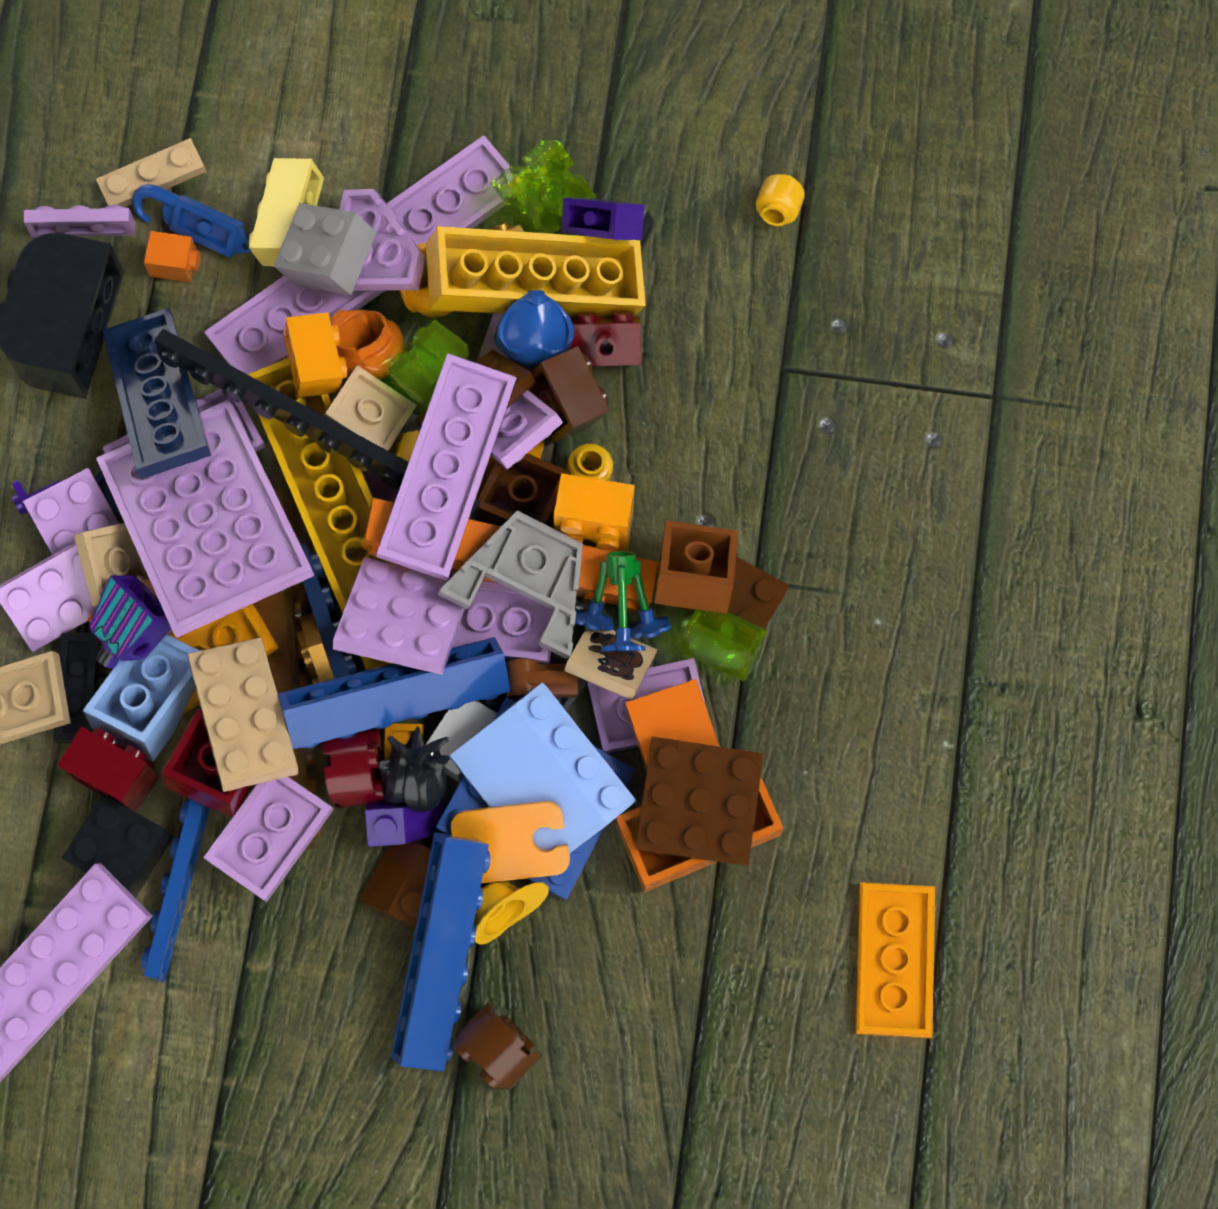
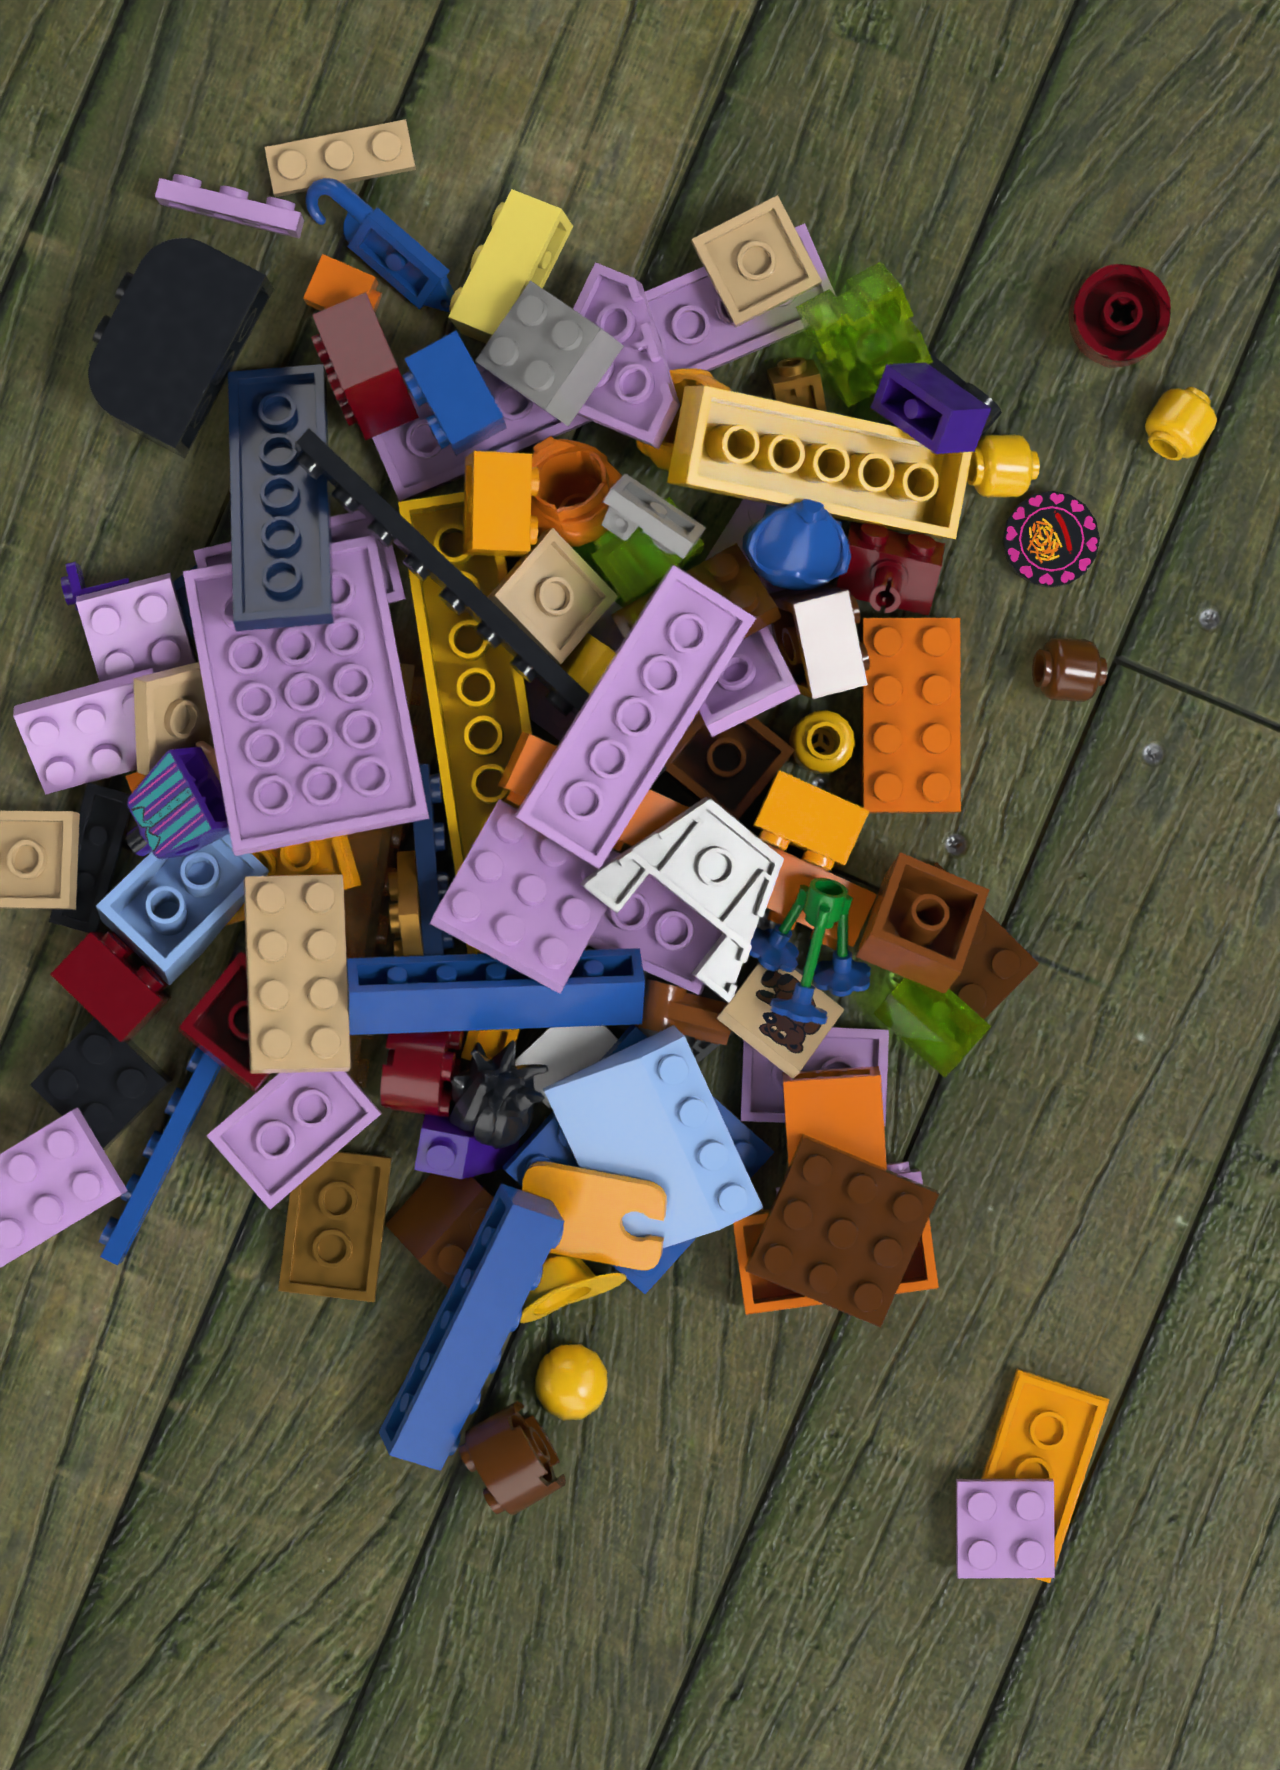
camera: 15 degrees right, 15 degrees up
none -> pearl gold plate [278,1151,392,1302]
none -> dark red brick [311,292,419,440]
none -> blue brick [402,330,507,456]
none -> yellow hair [535,1344,608,1420]
none -> light grey hinge [602,473,706,559]
none -> tan plate [691,195,822,328]
none -> orange brick [860,618,961,814]
none -> lavender plate [956,1479,1055,1578]
none -> yellow head [967,434,1040,497]
none -> black tile [1002,491,1100,588]
none -> reddish brown head [1032,638,1107,702]
none -> dark red brick [1068,264,1171,368]

